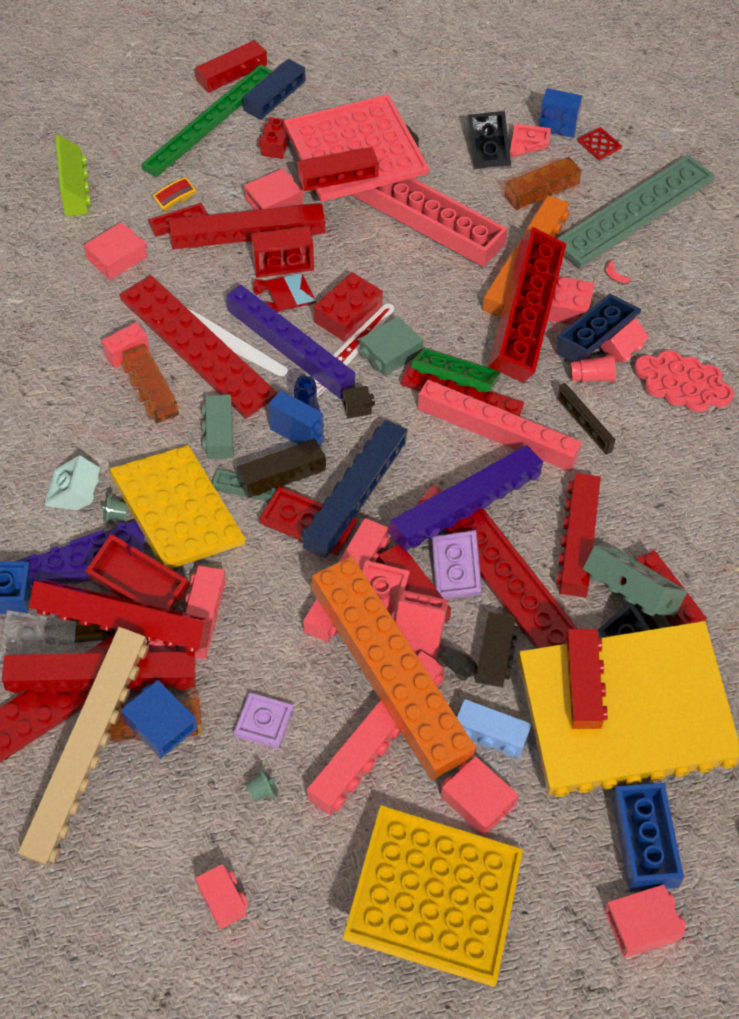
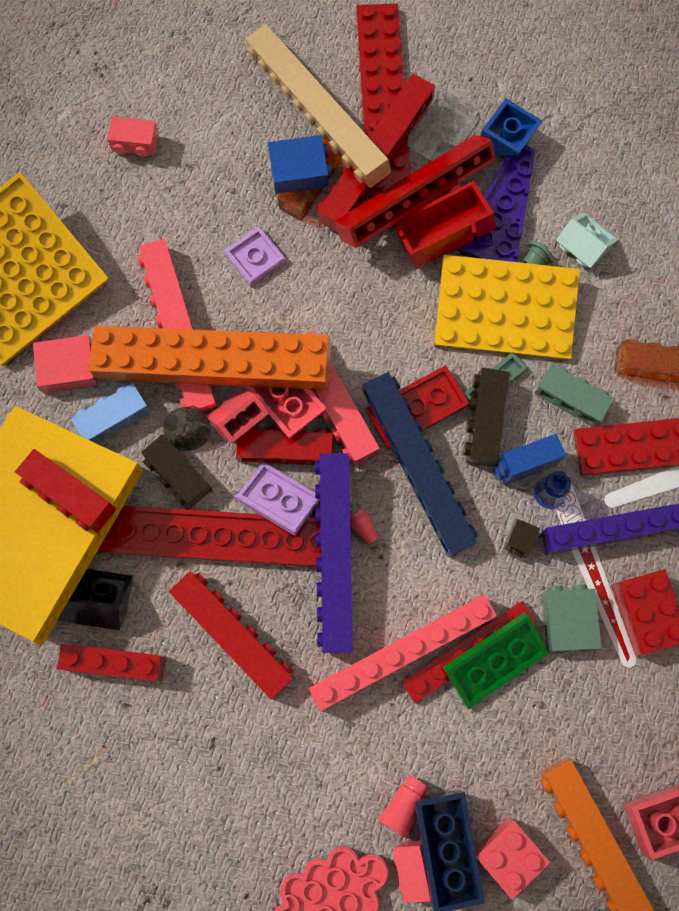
camera: 125 degrees right, 20 degrees up
coral brick [177,566,226,659] -> none
sand green piece [245,767,278,802] -> none
red brick [488,226,567,383] -> none
dark brown tile [557,383,616,455] -> none
sand green brick [583,545,688,617] -> none

